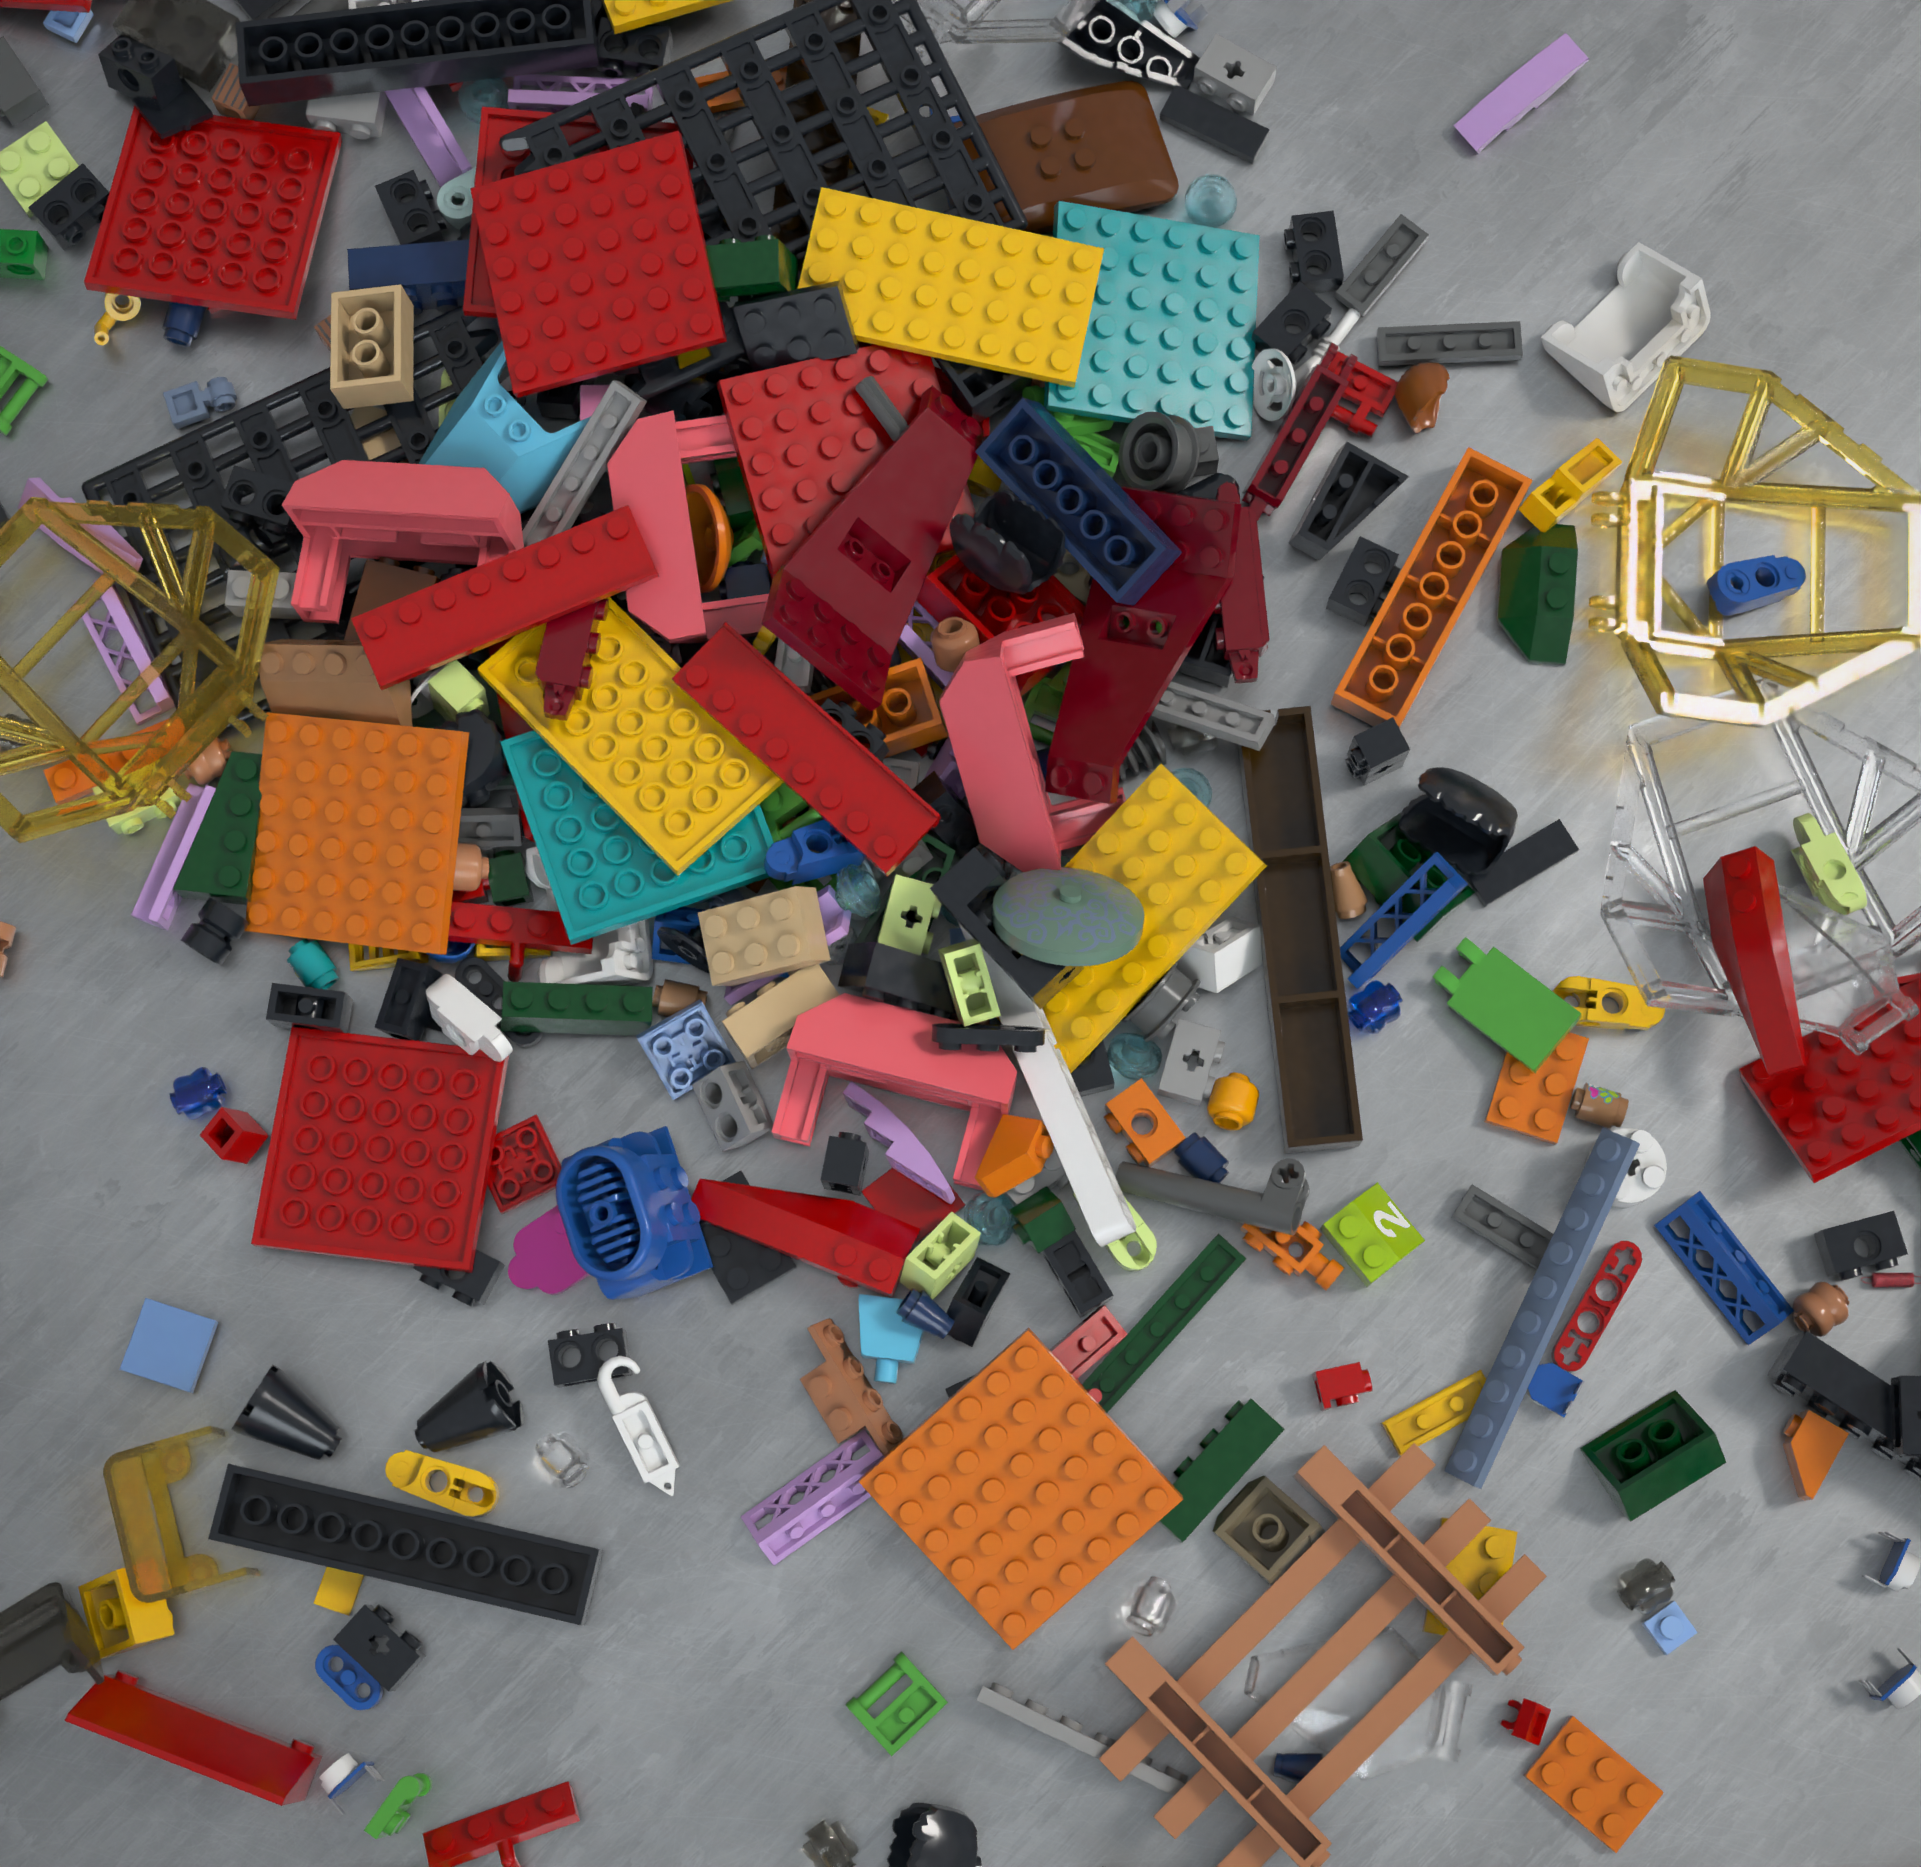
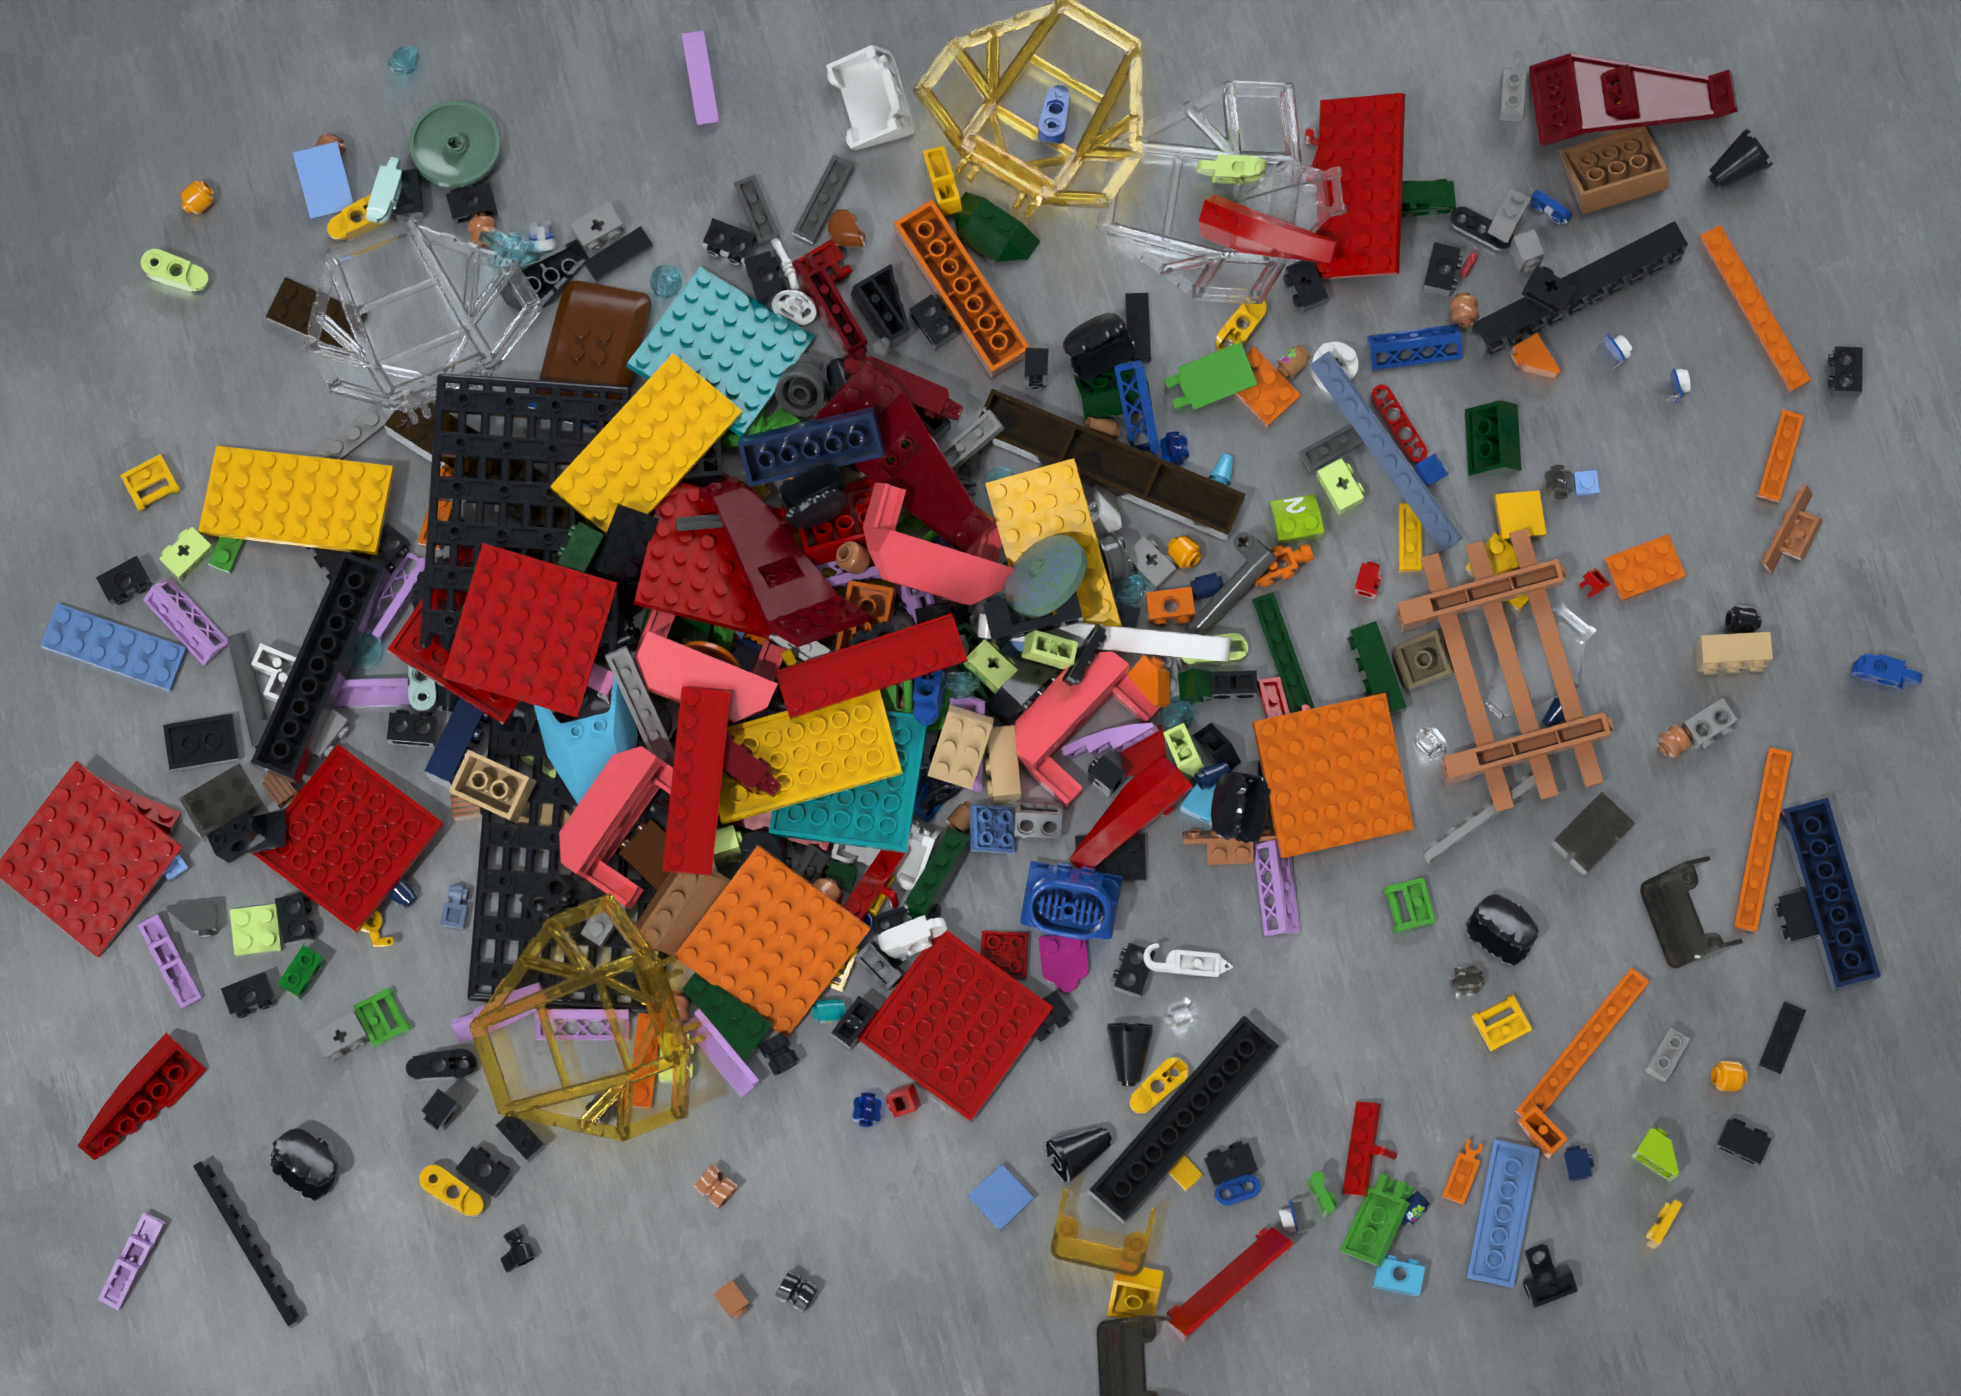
camera: 65 degrees left, 0 degrees up
none -> medium azure cone [1209,454,1234,486]
none -> black animal [1211,772,1271,843]
none -> black brick [1283,260,1329,314]
none -> yellowish green brick [1316,458,1365,515]
none -> yellow tile [1494,490,1547,540]

